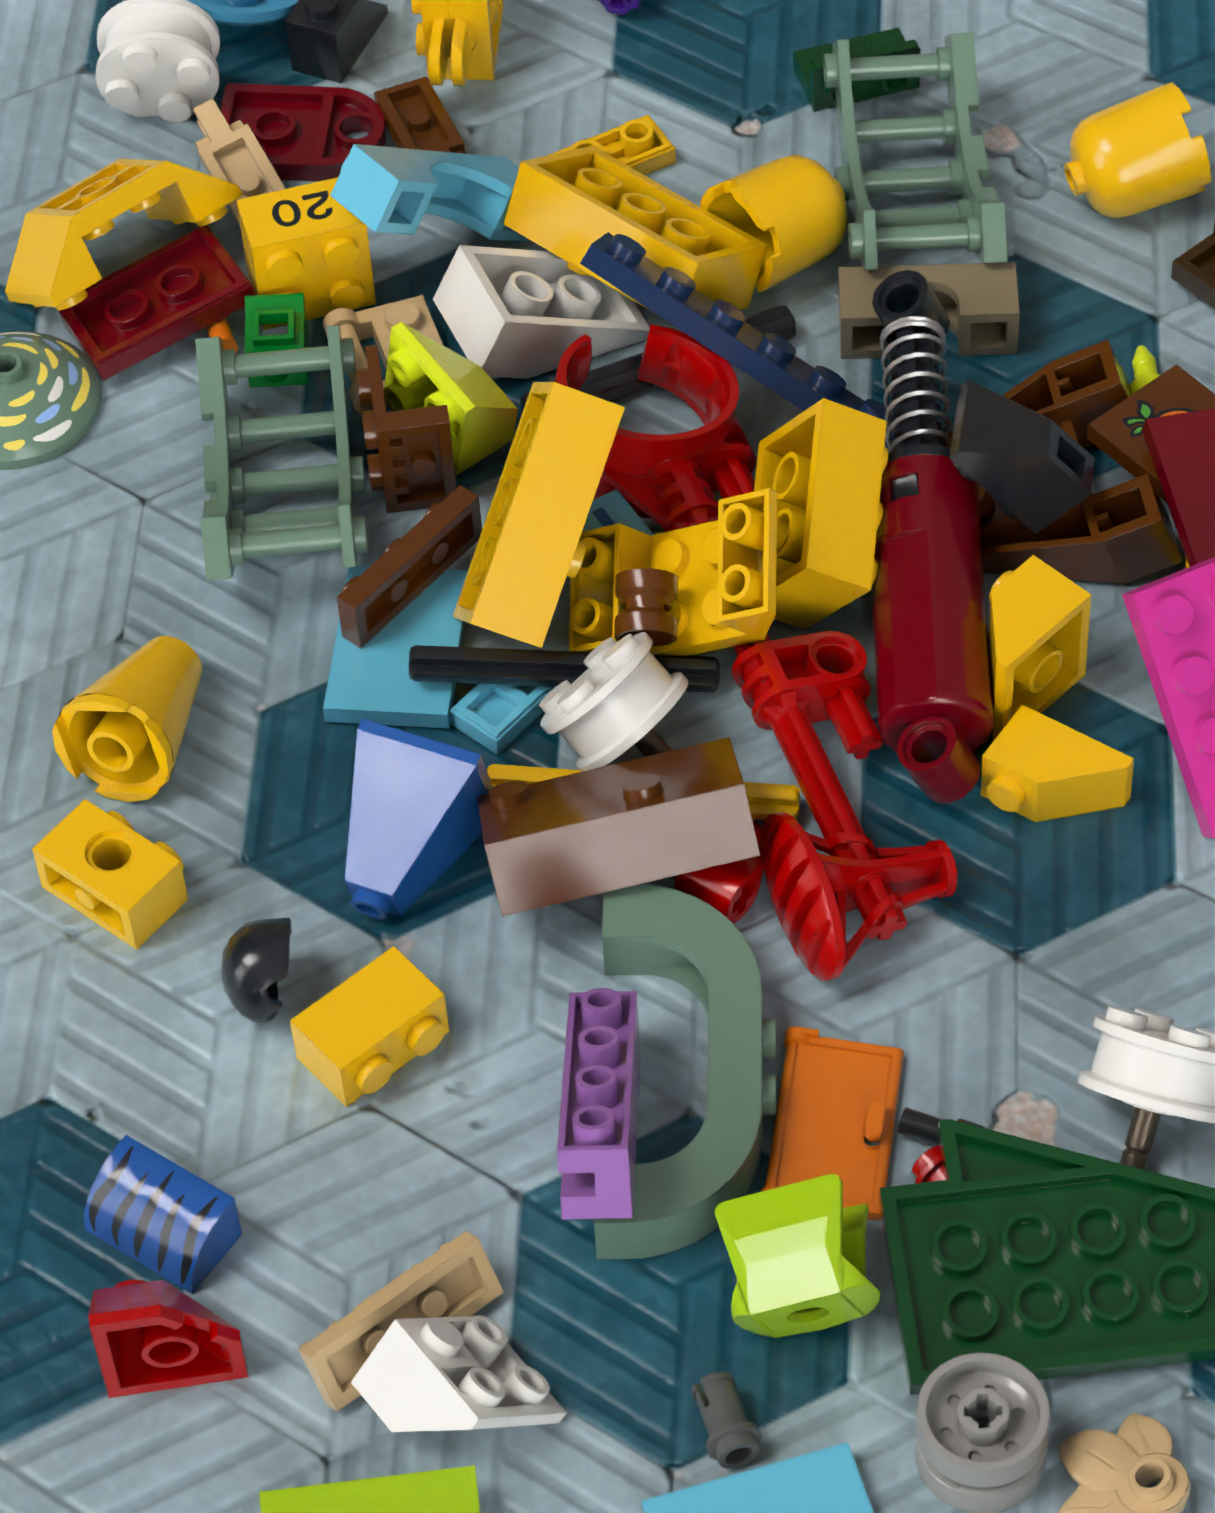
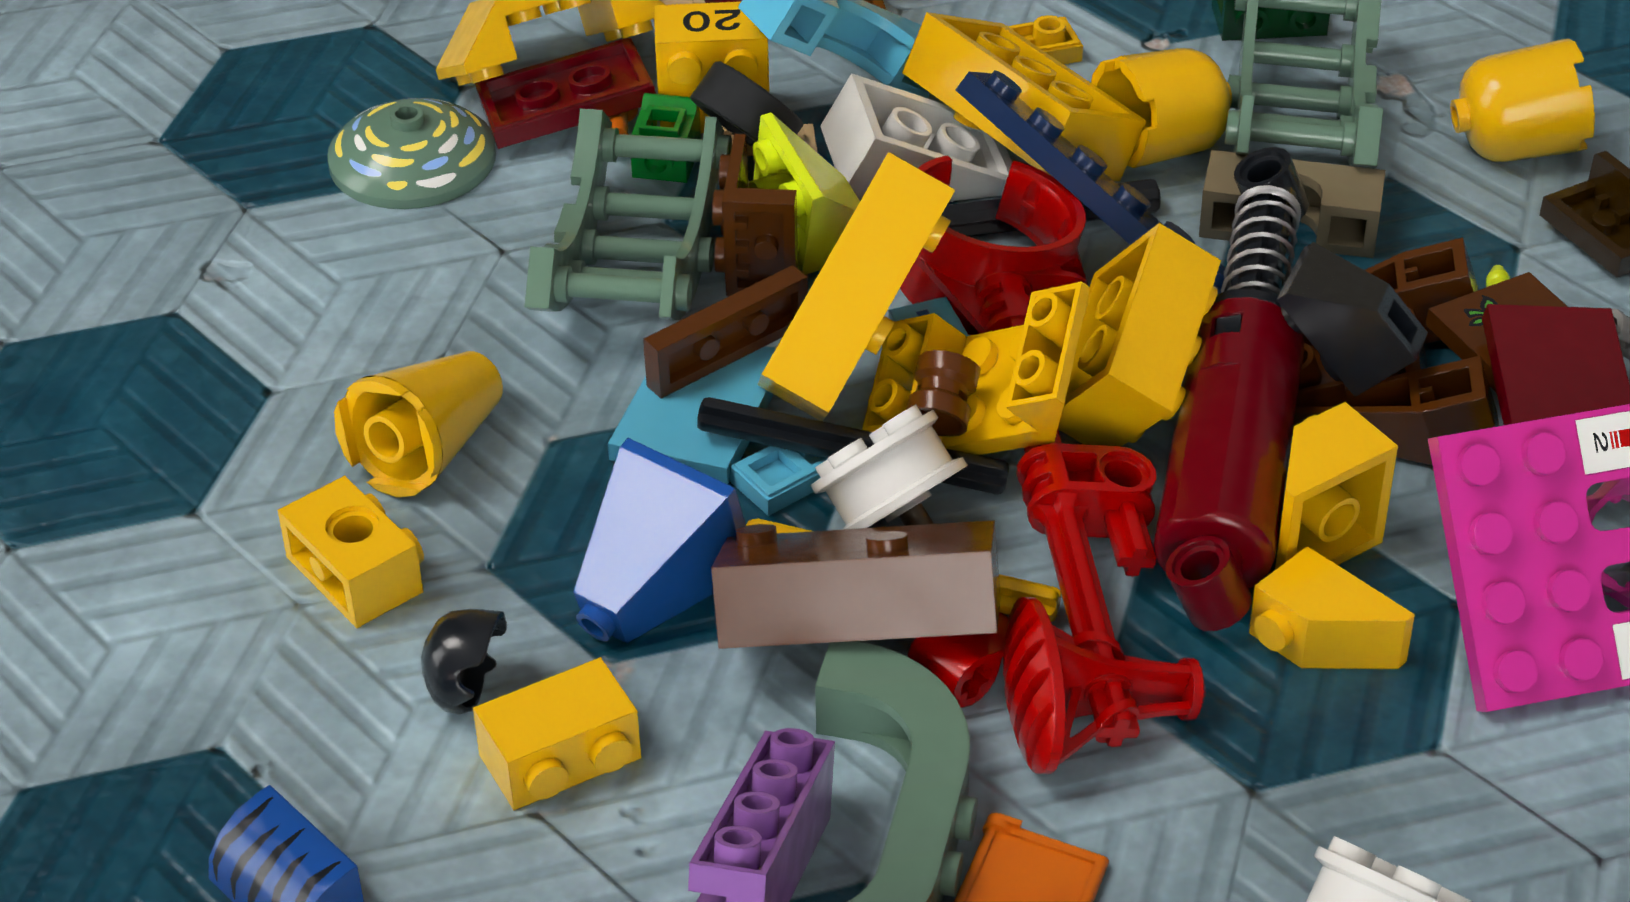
camera: 10 degrees right, 10 degrees down
none -> black tyre [690,61,803,147]

